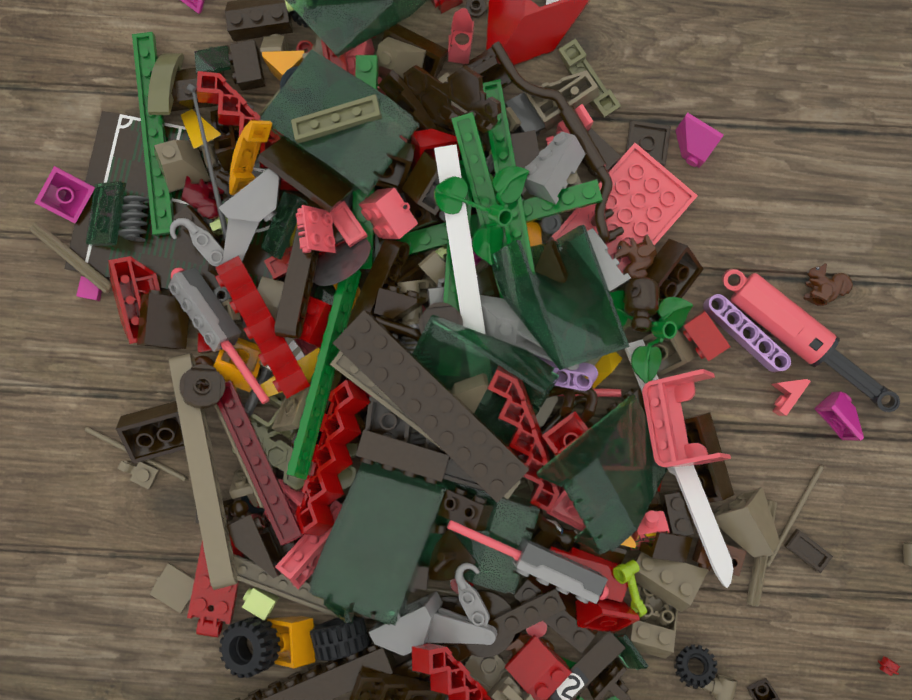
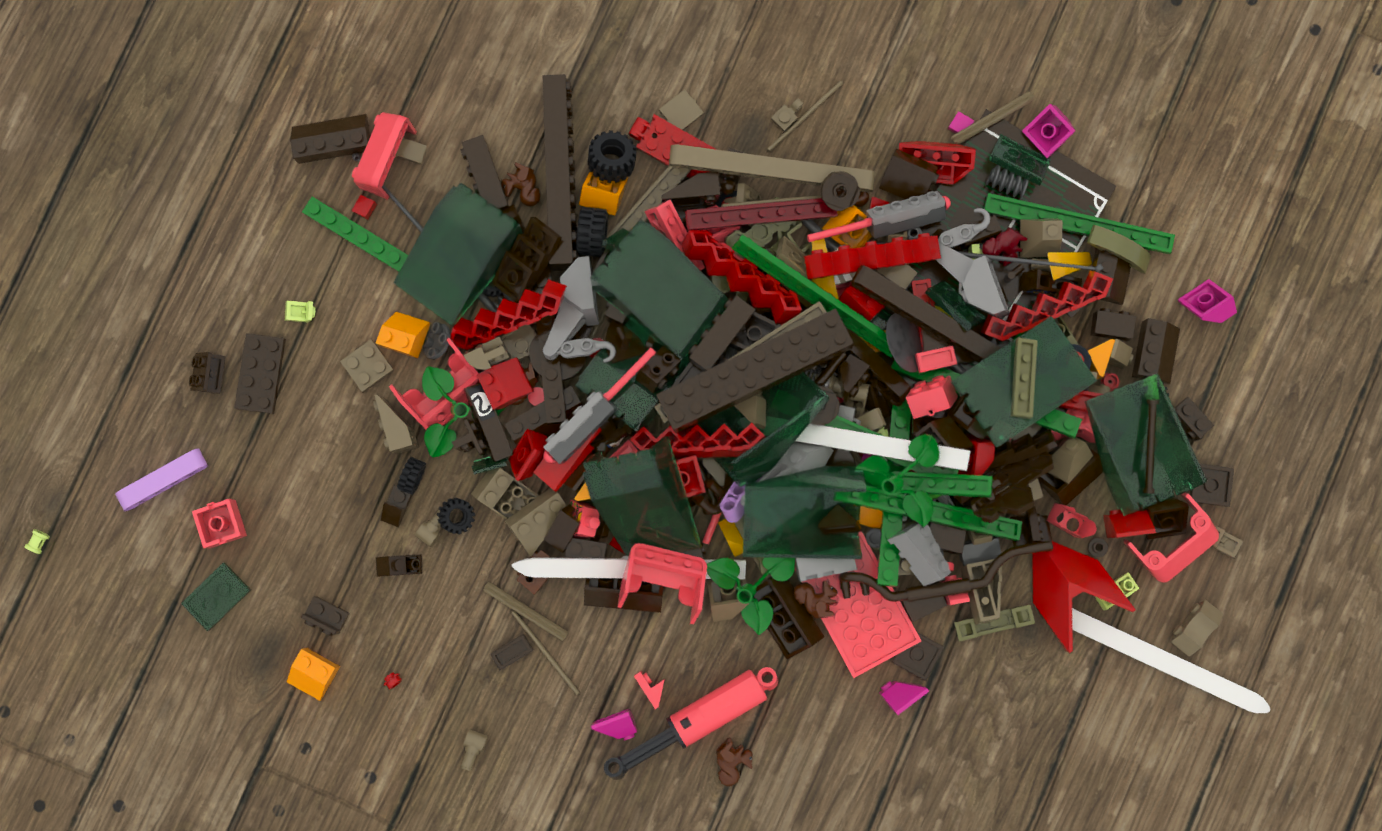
camera: 110 degrees right, 0 degrees up
dark brown slope [116,401,185,464] -> none
clear green piece [194,45,231,75] -> none
light orange slope [229,120,272,195] -> none
yellowish green brick [242,587,279,620] -> none
dark brown tile [257,137,352,213] -> none
coral hinge [296,205,336,253] -> none
lime brick [613,560,647,618] -> none
dark brown piece [622,277,660,332] -> none
red slope [682,310,731,361] -> none
lavender beam [703,294,791,372] -> none
dark tan slope [713,487,780,558] -> none

